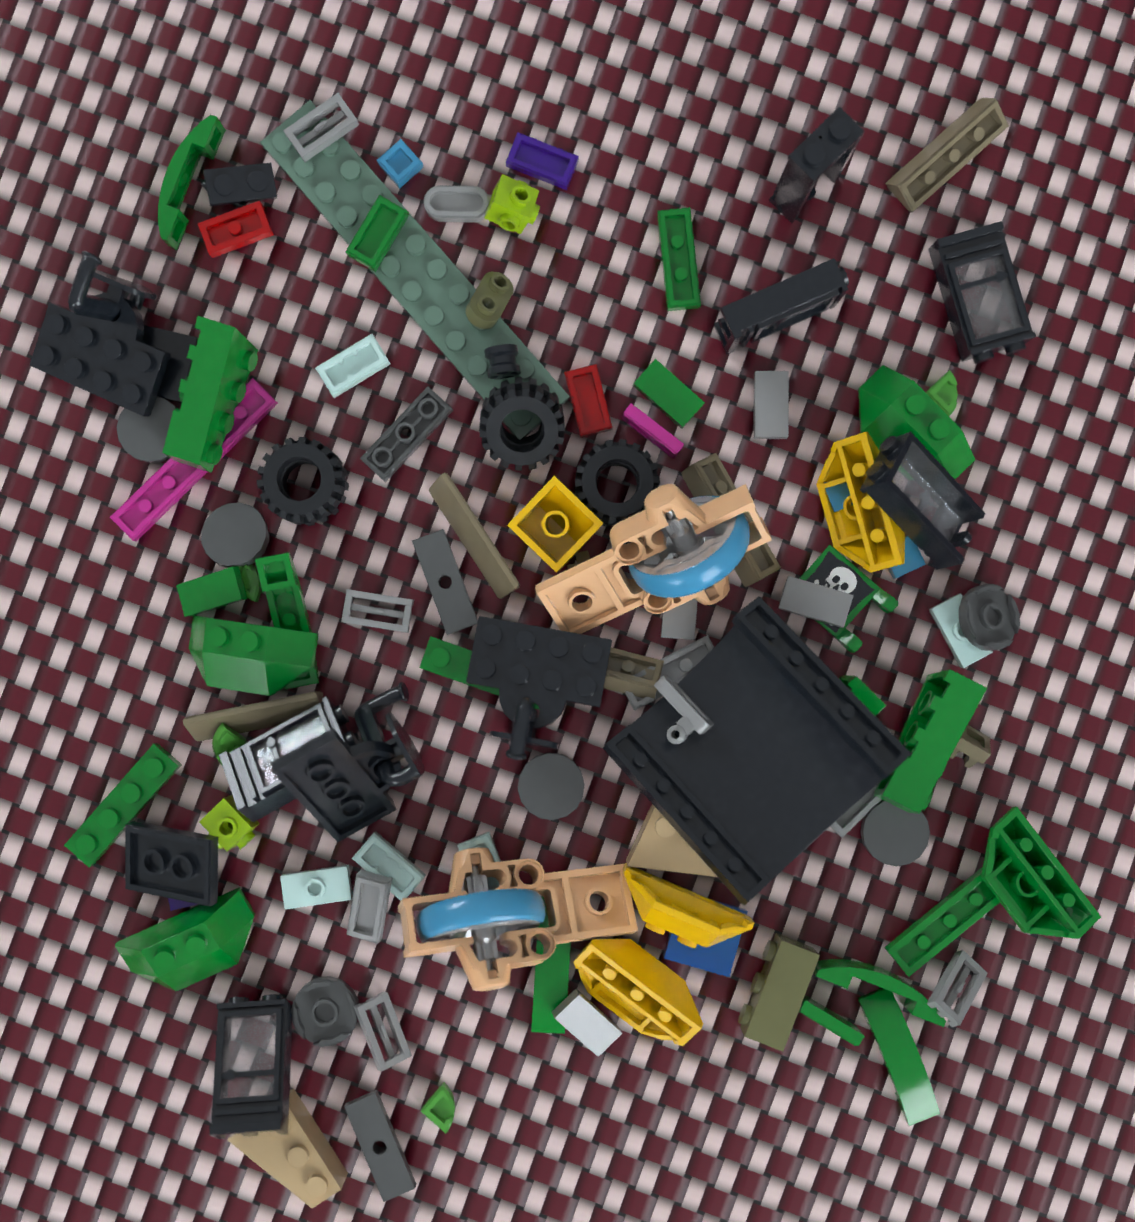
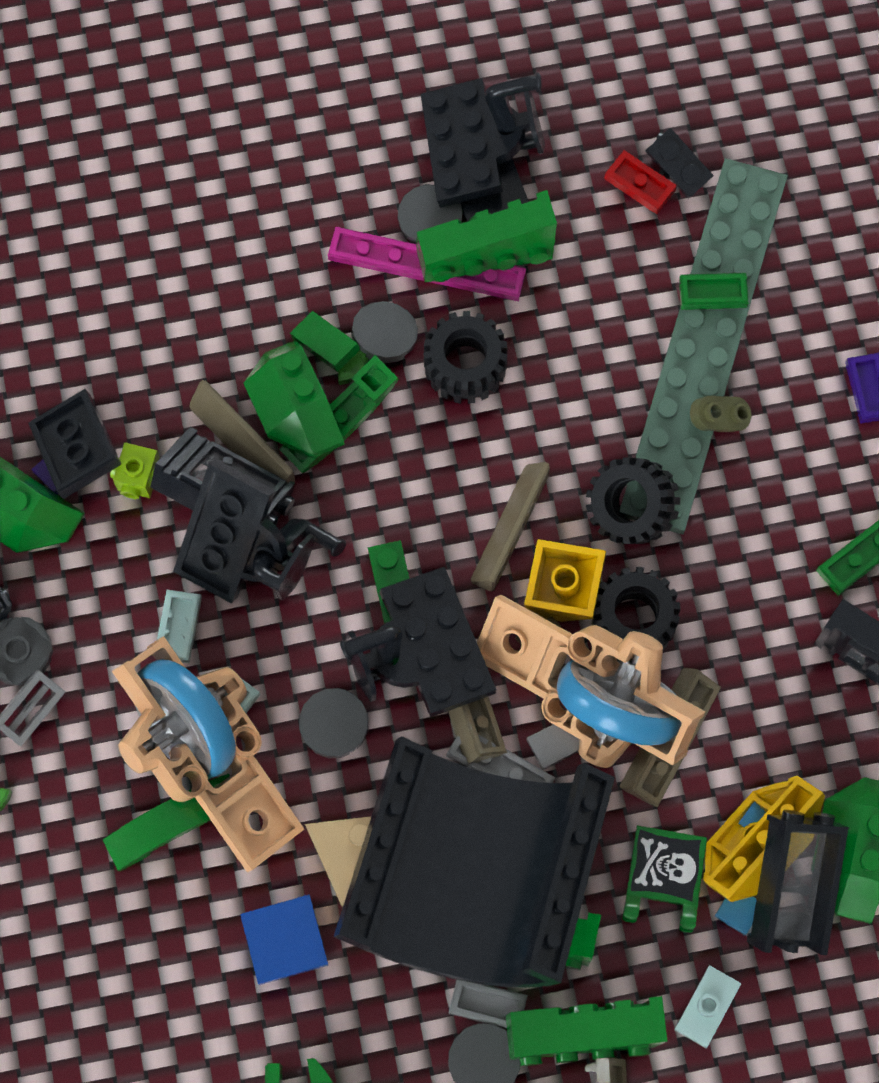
camera: 60 degrees right, 15 degrees down
green plate [64,743,182,867] -> none
green slope [158,115,226,251] -> none
bright green tile [212,723,247,765] -> none
light aqua plate [280,864,353,910] -> none
light grey tile [283,93,359,162] -> none
light aqua plate [315,334,391,398] -> none
light grey tile [341,589,414,633] -> none
light grey tile [347,870,392,944] -> none
dark grey tile [360,386,453,483] -> none
dark azure tile [376,139,424,189] -> none
dark grey tile [412,529,478,635] -> none
light grey tile [424,185,490,223] -> none
lime brick [484,174,540,234] -> none
black wheel [484,344,521,379] -> none
tile [552,989,622,1057] -> none
red tile [564,364,613,438] -> none
yellow wedge [573,939,703,1046] -> none
dark pink tile [622,403,684,458] -> none
yellow wedge [623,863,754,948] -> none
green tile [633,359,705,429] -> none
light grey piece [654,675,714,744] -> none
olive brick [738,933,820,1052] -> none
light grey tile [754,371,789,439] -> none
light grey tile [778,576,854,628] -> none
dark grey tile [958,583,1020,651] -> none

